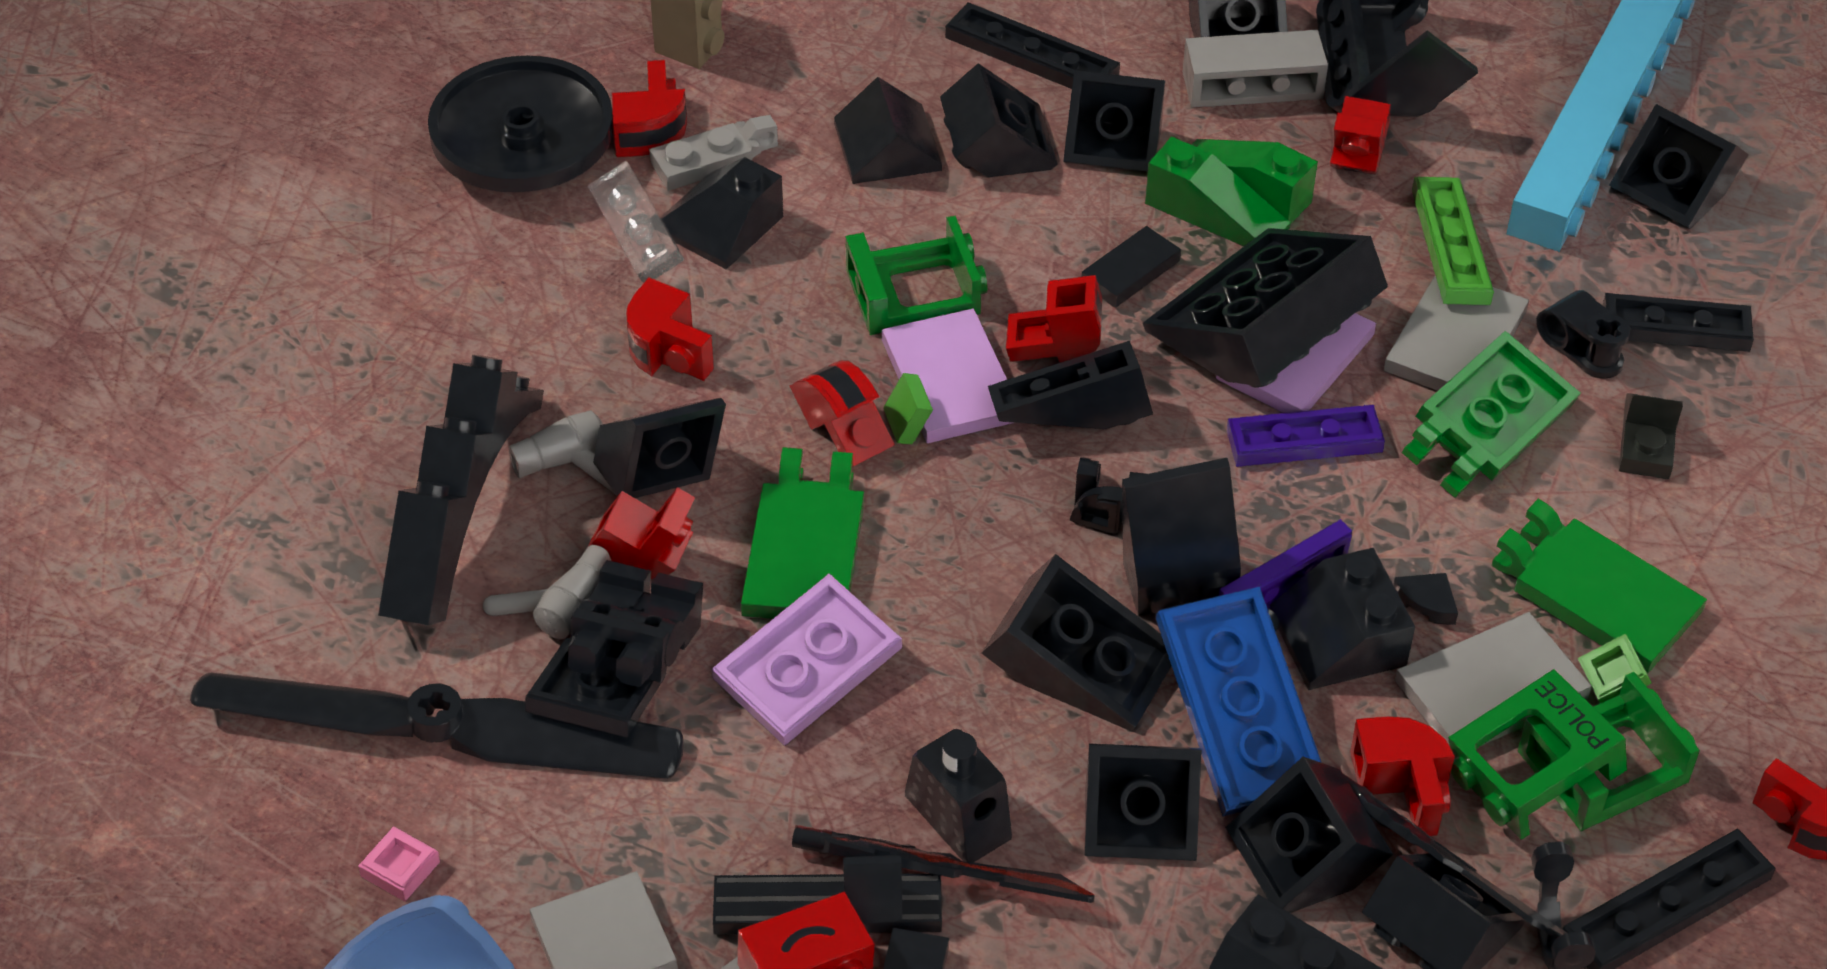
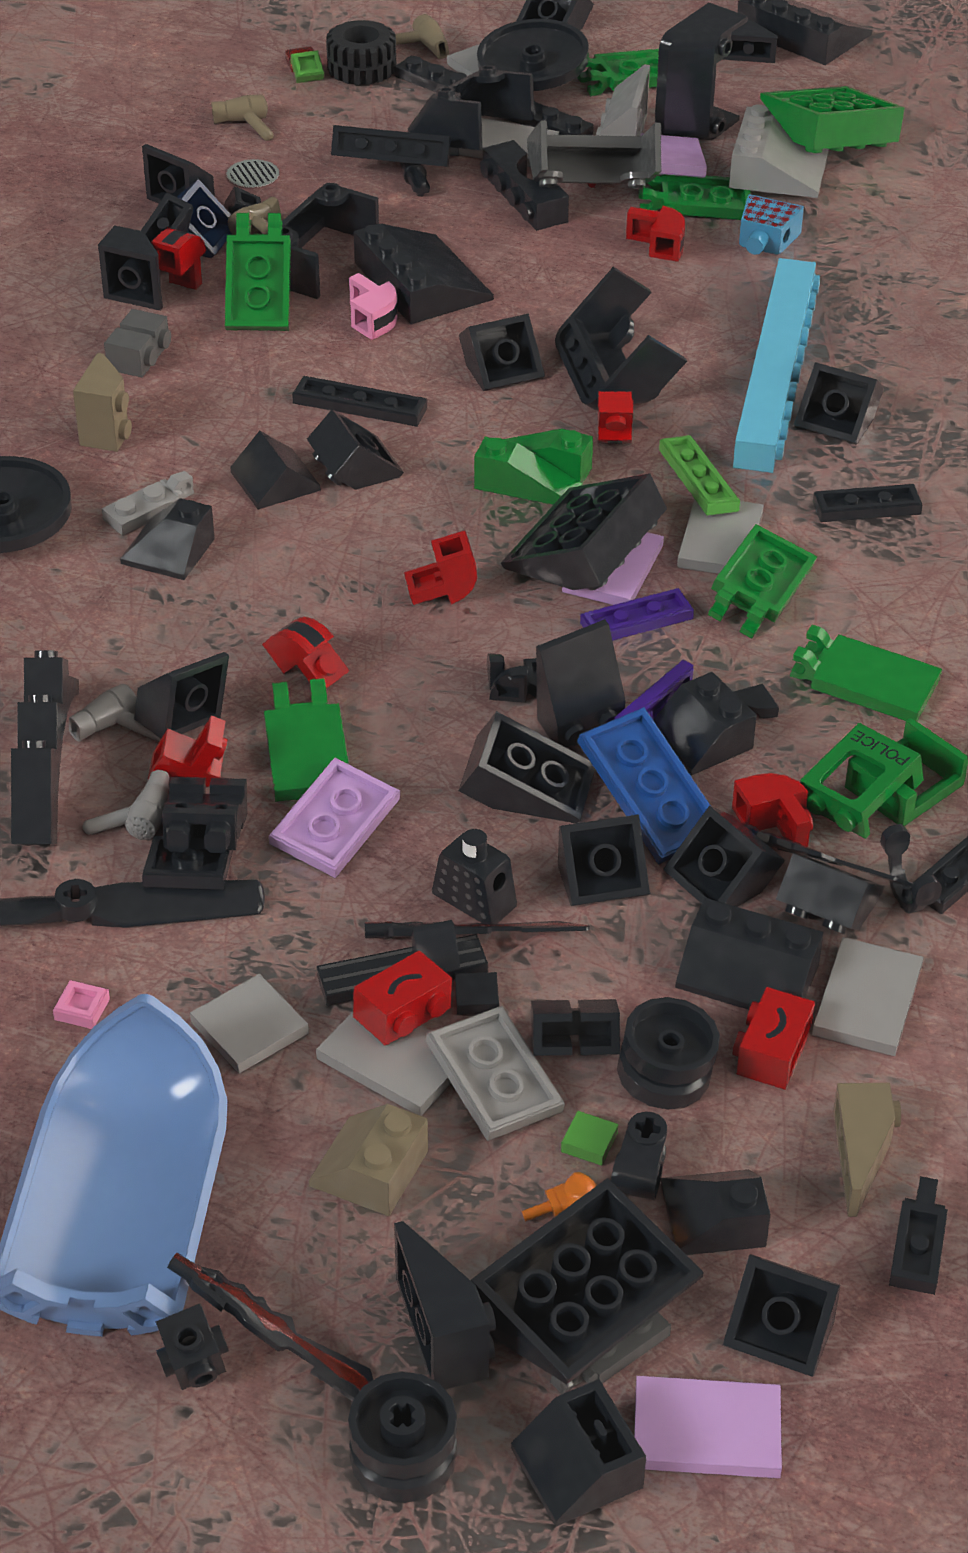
camera: 15 degrees left, 5 degrees down
clear plate [587,161,685,283] -> none
red brick [612,60,687,158] -> none
red brick [626,277,714,381] -> none
green window [845,215,988,335] -> none
lavender tile [882,308,1014,444] -> none
bright green tile [883,373,933,445] -> none
black slope [988,341,1153,429] -> none
black slope [1063,70,1166,172] -> none
black tile [1081,226,1181,308] -> none
light grey brick [1182,30,1328,108] -> none
light grey tile [1395,612,1592,746] -> none
black piece [1536,290,1631,378] -> none
bright green tile [1578,634,1652,703] -> none
pearl dark grey slope [1619,393,1683,479] -> none

